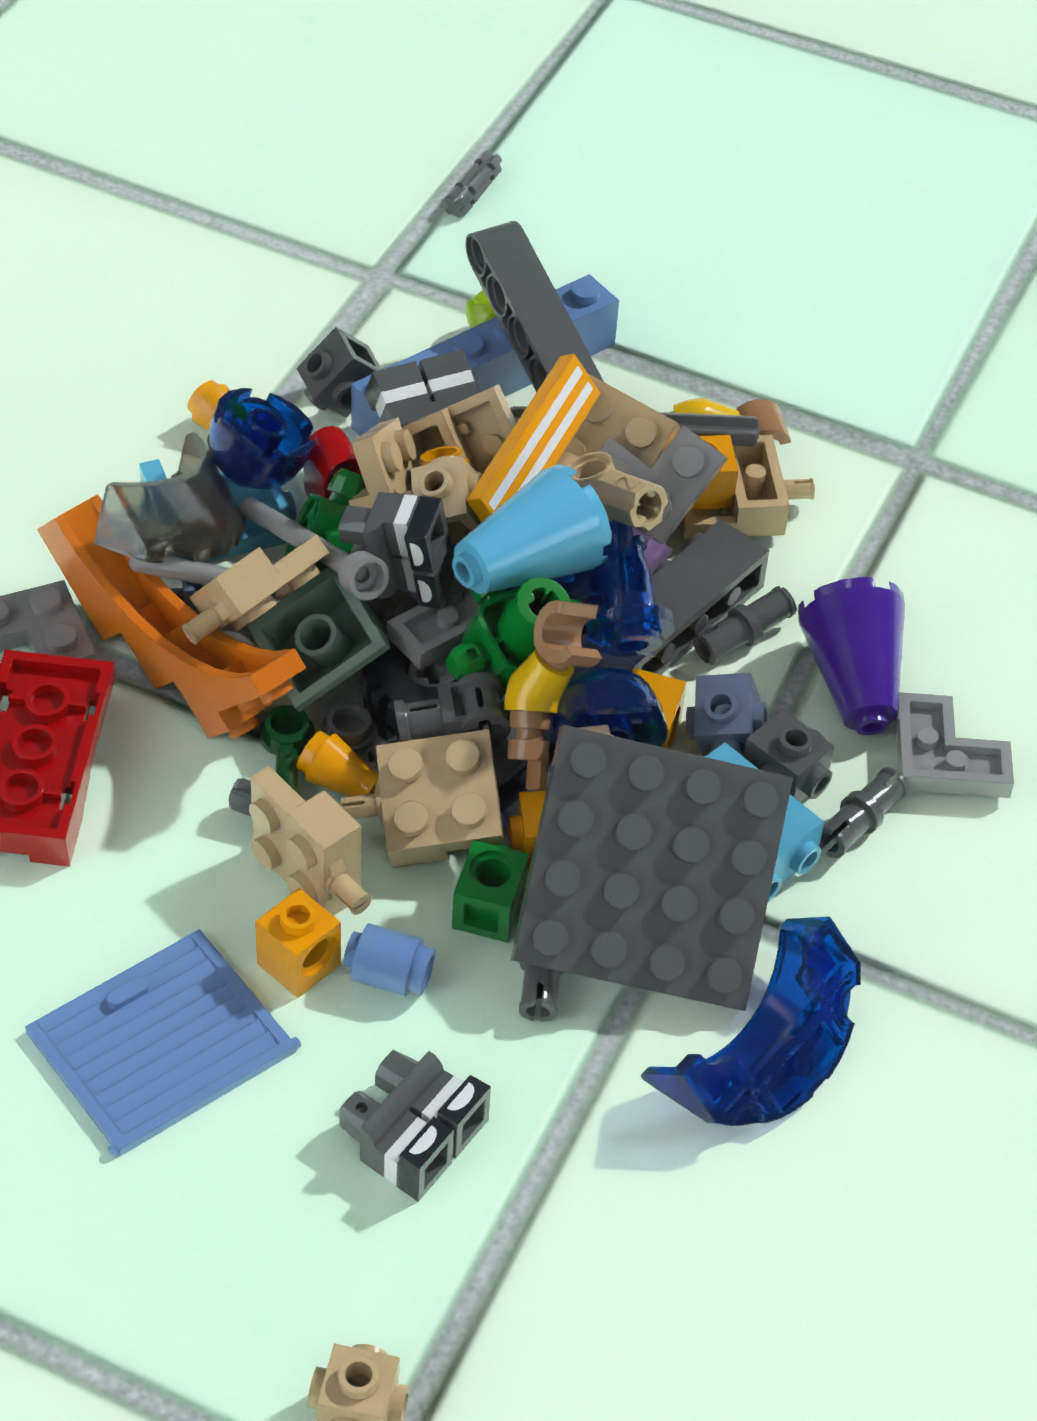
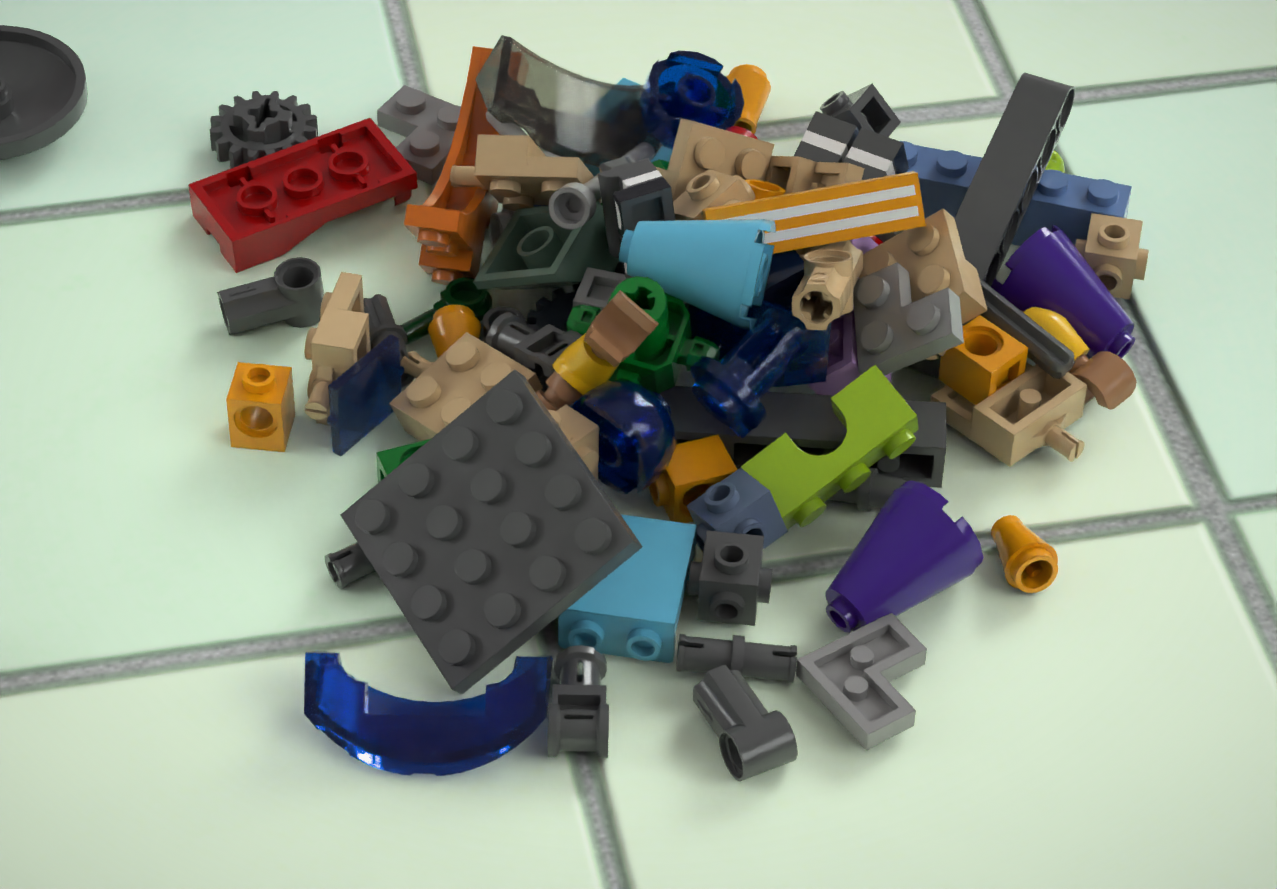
camera: 55 degrees right, 5 degrees down
medium blue piece [25,929,302,1158] -> none
dark grey hips [339,1050,491,1202] -> none
medium blue brick [343,923,436,997] -> none
dark grey axle [444,150,502,218] -> none
none -> dark grey piece [217,257,324,335]
none -> clear blue piece [327,334,404,456]
none -> dark grey connector [547,645,609,758]
none -> dark grey piece [693,665,798,782]
none -> lime arch [741,364,919,530]
none -> dark purple cone [991,225,1135,359]
none -> light orange cone [991,515,1058,593]
none -> tan brick [1075,213,1149,300]

